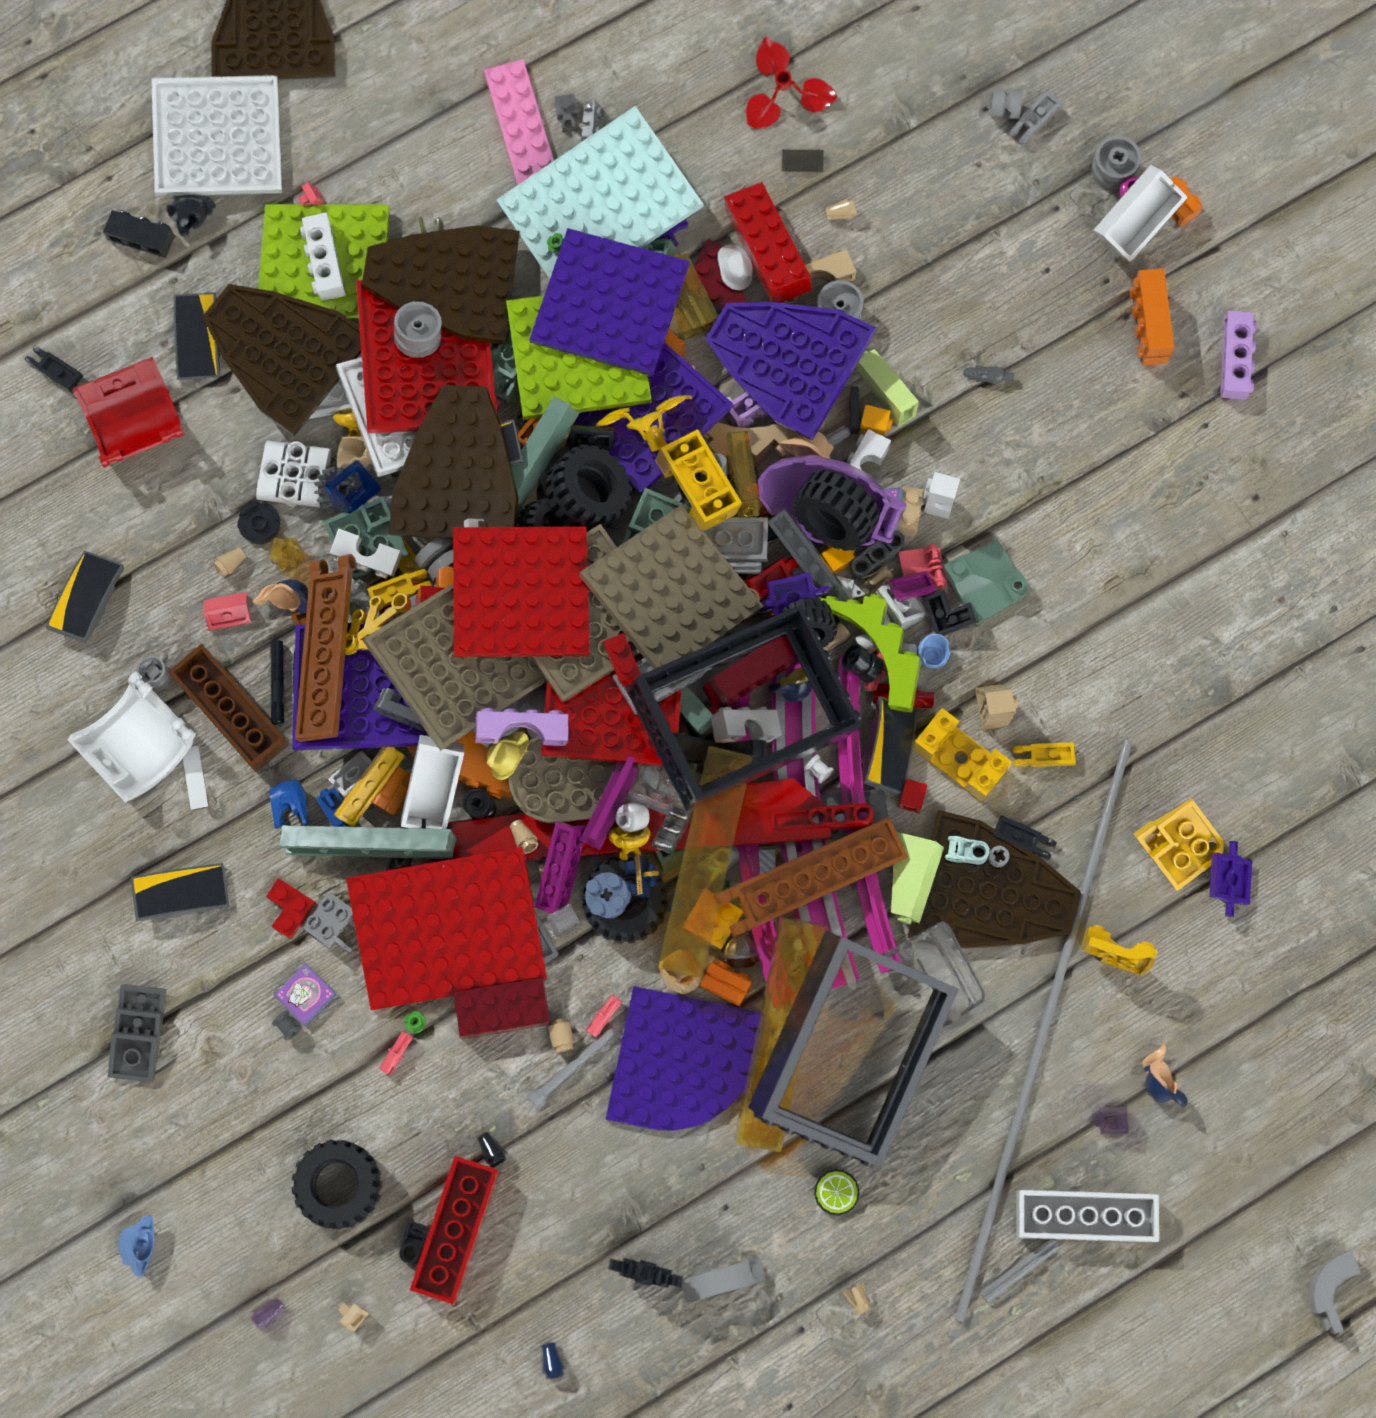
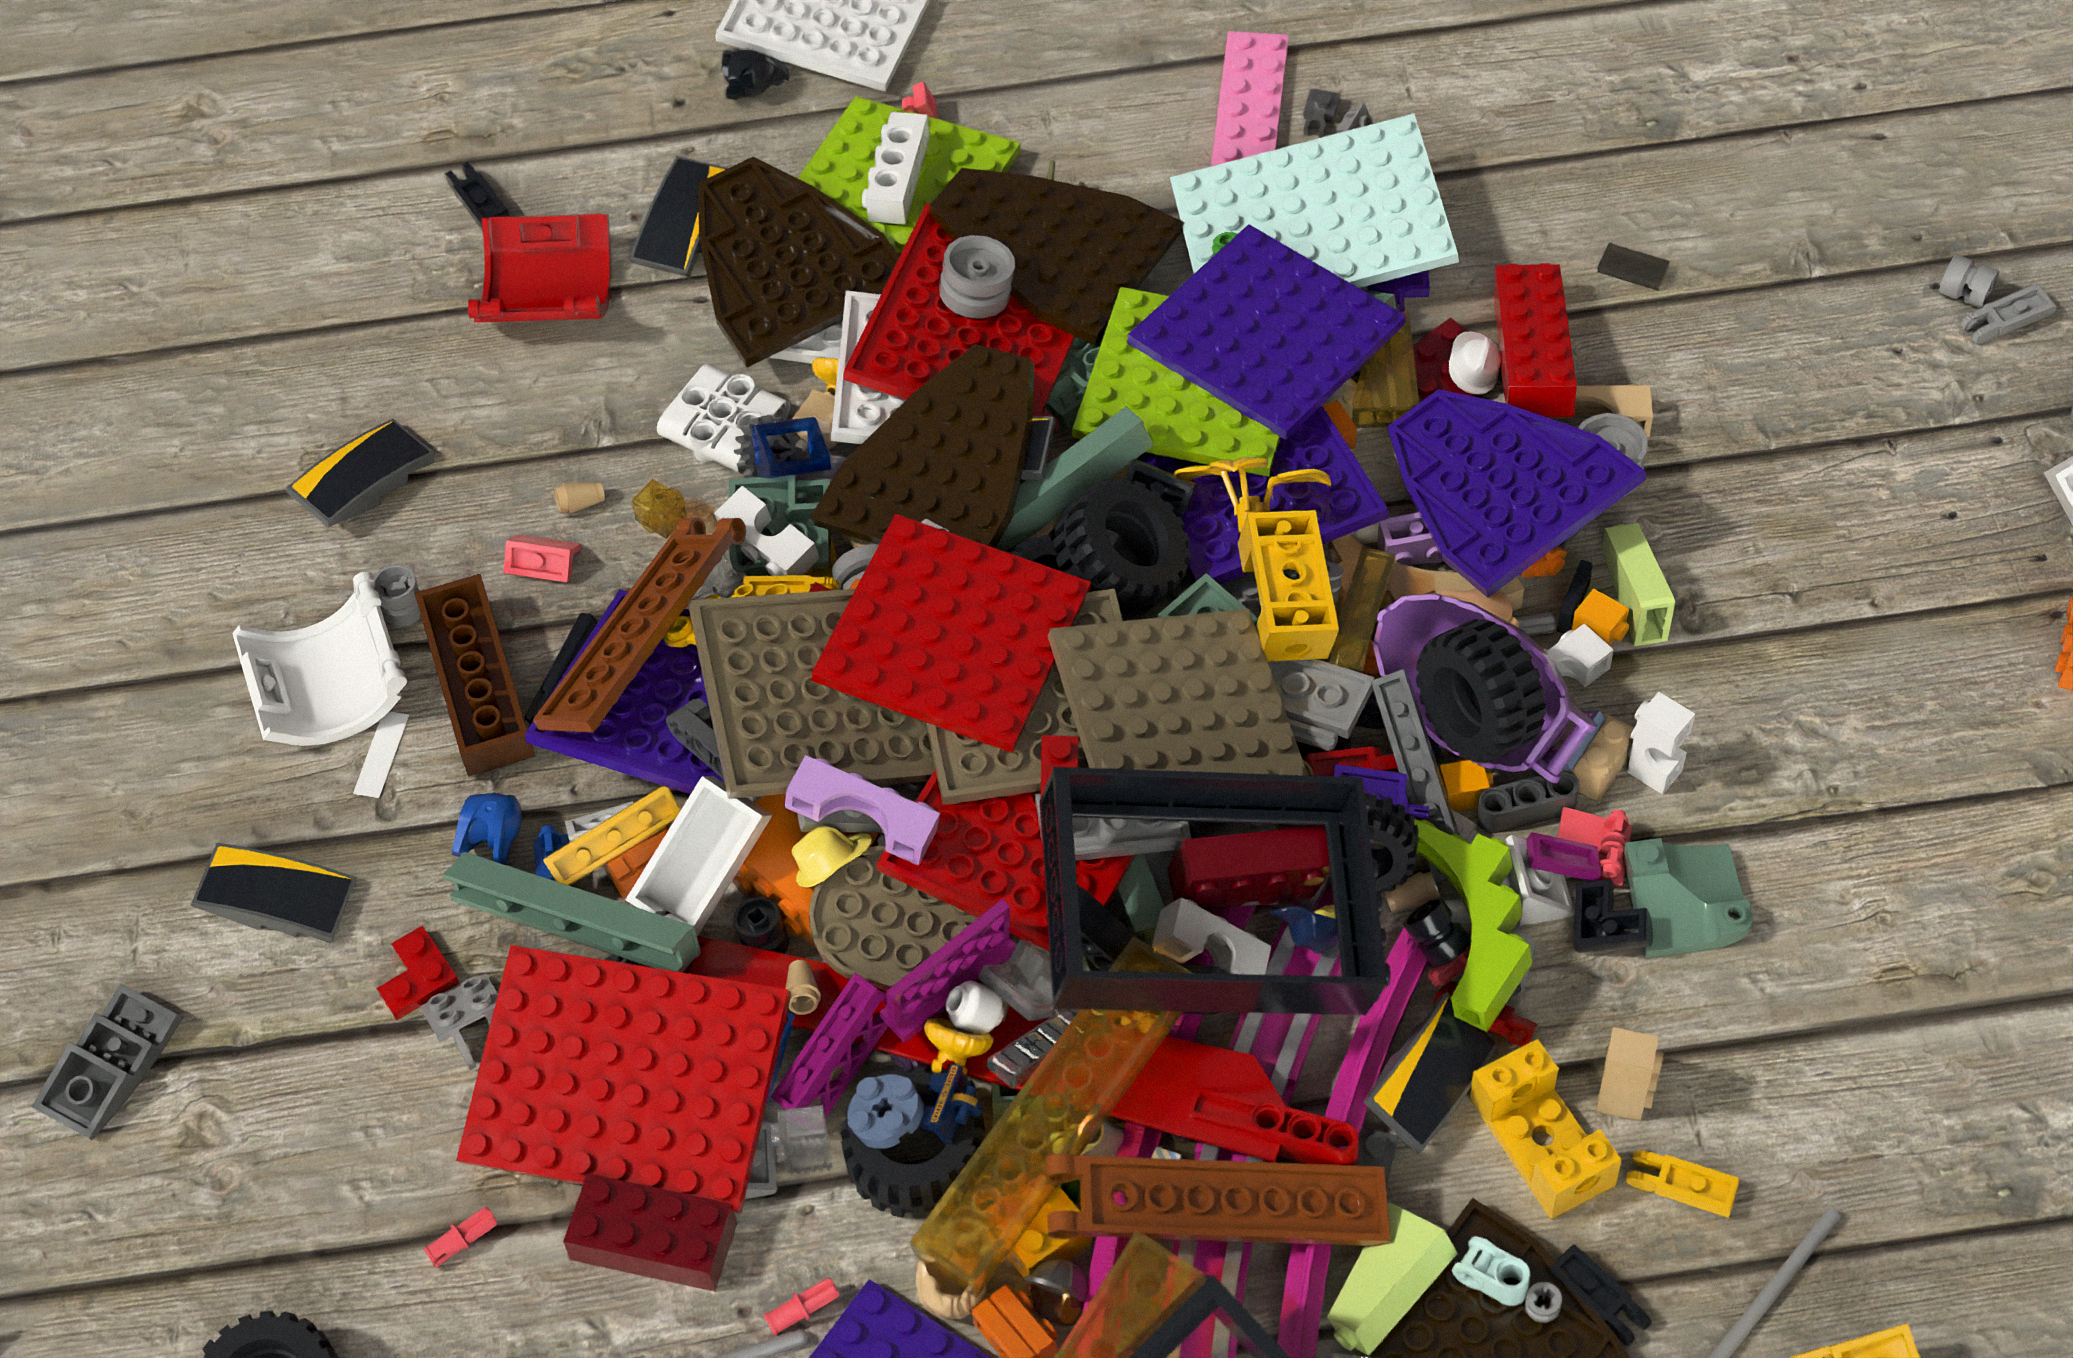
camera: 25 degrees right, 20 degrees down
black brick [103,210,175,258] -> none
black tile [237,502,281,544] -> none
light nougat hair [253,579,309,613] -> none
dark grey bush [272,1011,302,1041] -> none
tile [273,963,338,1027] -> none
bright green plate [404,1011,426,1033] -> none
tan brick [548,1019,575,1053] -> none
red plant [746,36,838,129] -> none
white bush [804,754,834,784] -> none
tan cone [825,198,857,220] -> none
tan piece [862,565,894,594] -> none
red panel [898,779,928,814] -> none
light blue hair [917,633,951,669] -> none
dark grey piece [963,365,1014,384] -> none

